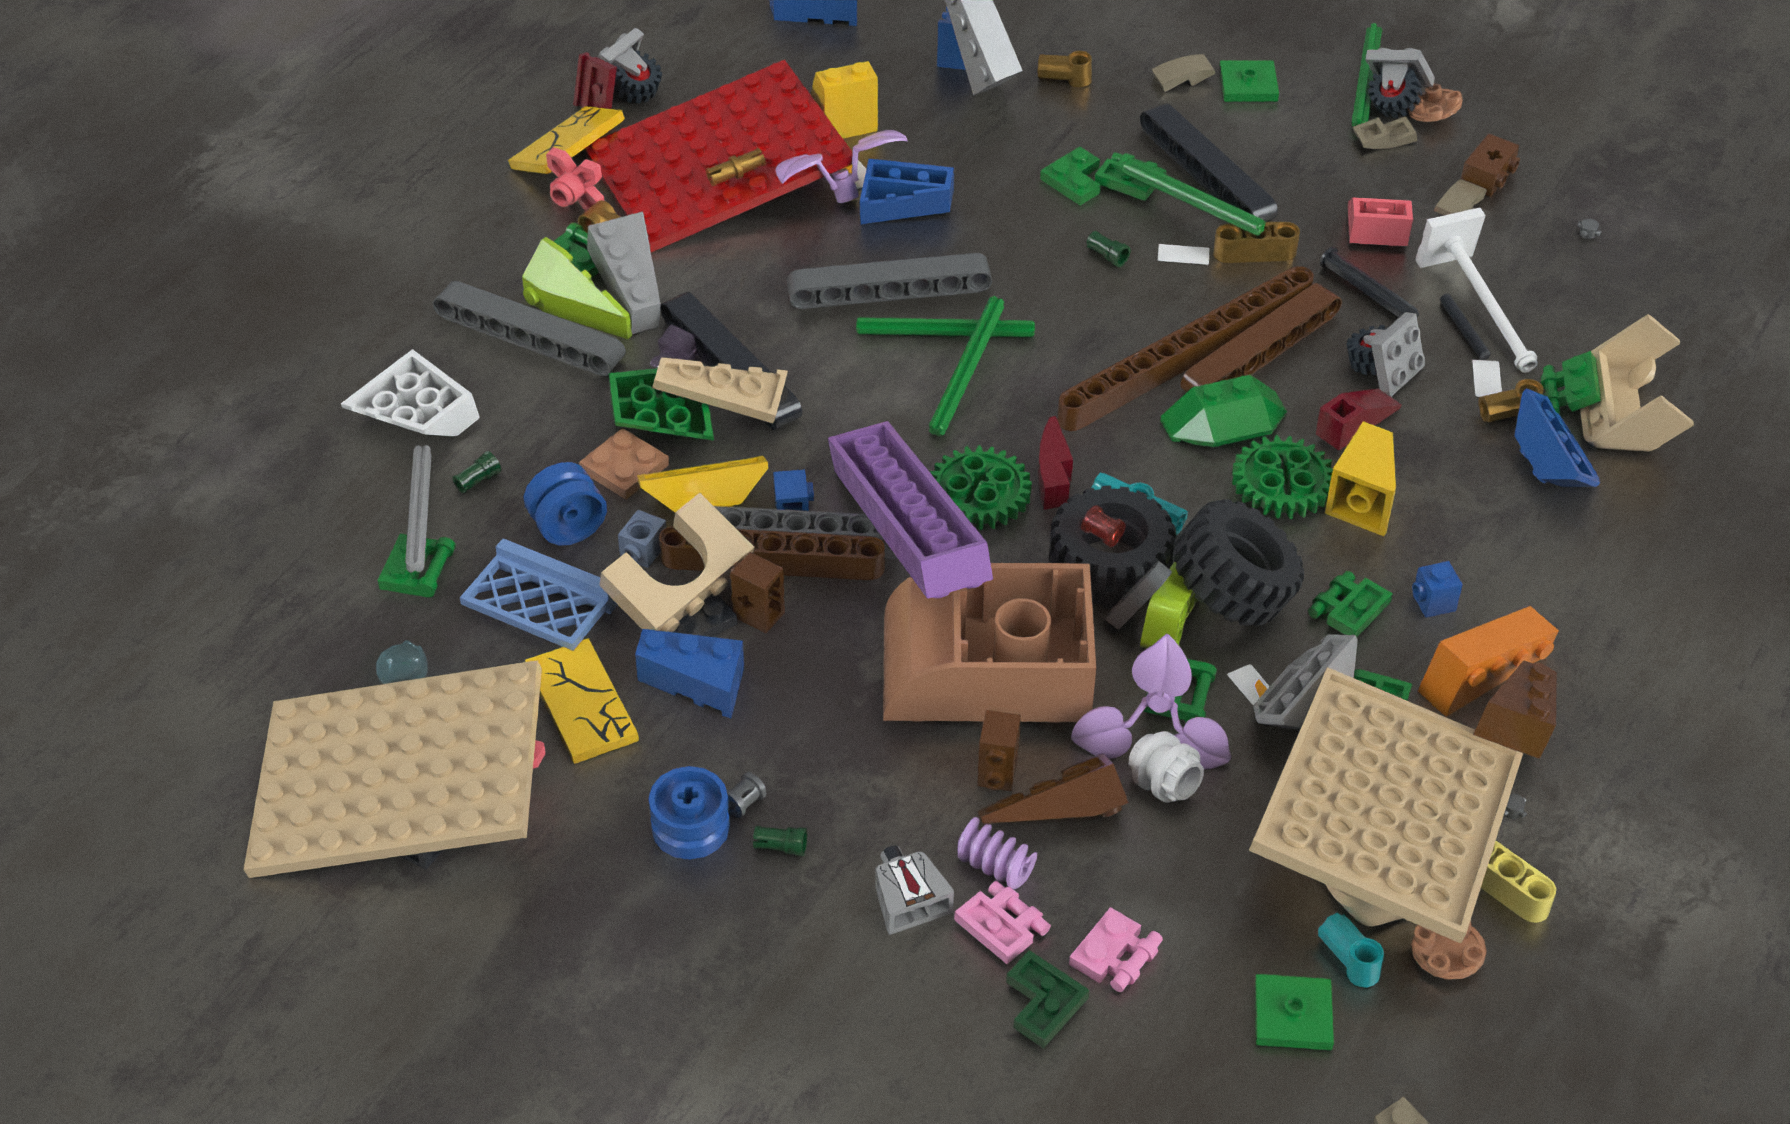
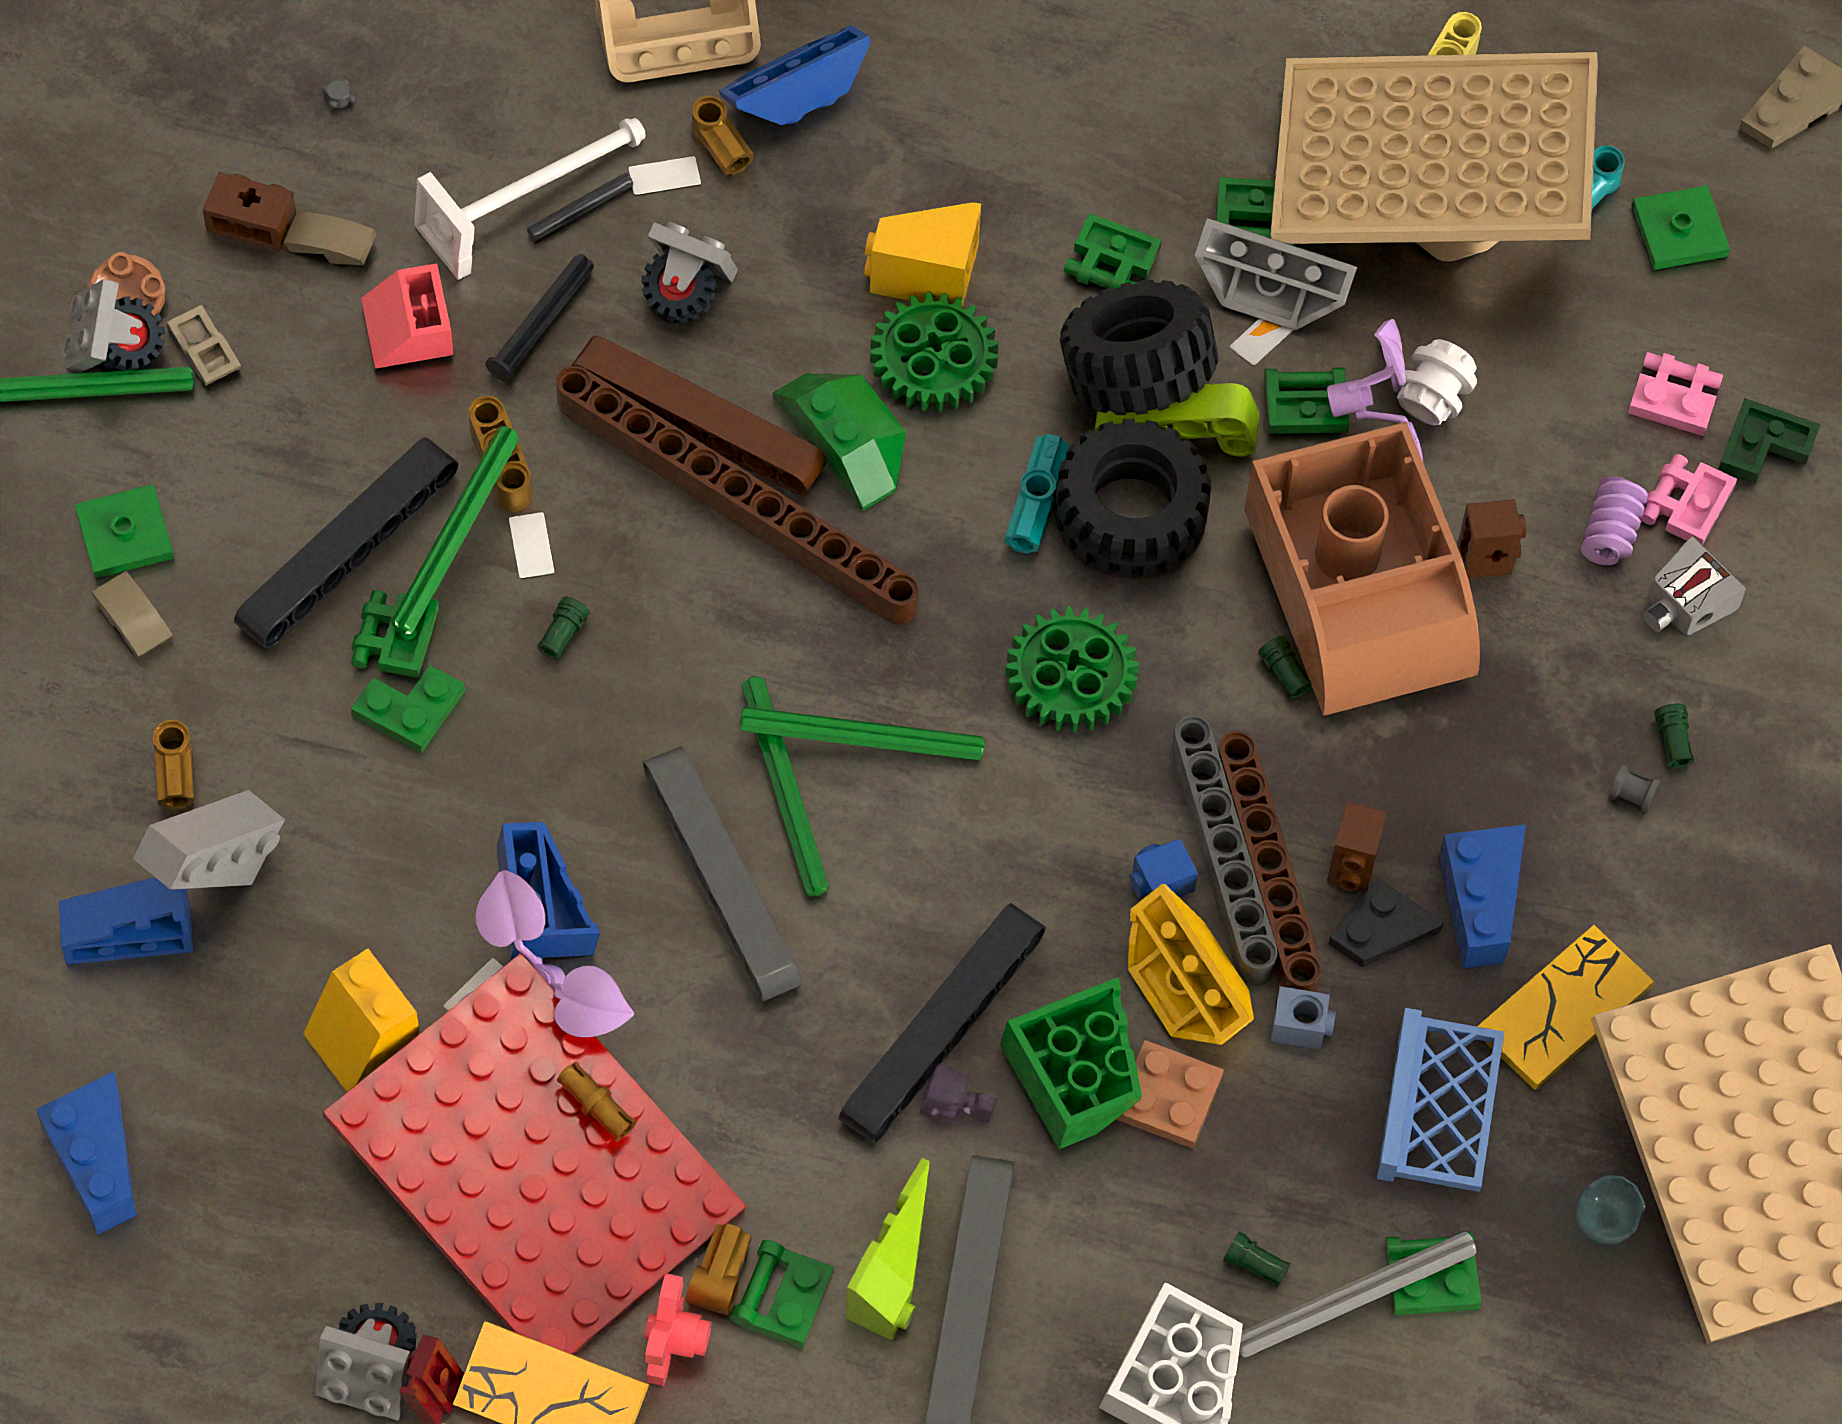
camera: 110 degrees left, 15 degrees up
blue wheel [523,462,607,546] -> none
light grey wedge [587,212,661,334] -> none
tan arch [600,493,755,632] -> none
blue wheel [648,766,730,860] -> none
tan wing [652,357,788,423] -> none
medium lavender brick [828,421,993,599] -> none
reddish brown wedge [977,753,1129,824] -> none
dark red slope [1038,416,1073,510] -> none
clear red bush [1081,505,1126,547] -> none
dark grey beam [1105,561,1172,630] -> none
dark red slope [1316,389,1402,451] -> none
blue brick [1412,561,1463,618] -> none
orange wedge [1418,606,1559,717] -> none
reddish brown wedge [1473,660,1557,759] -> none
green plate [1540,351,1601,414] -> none

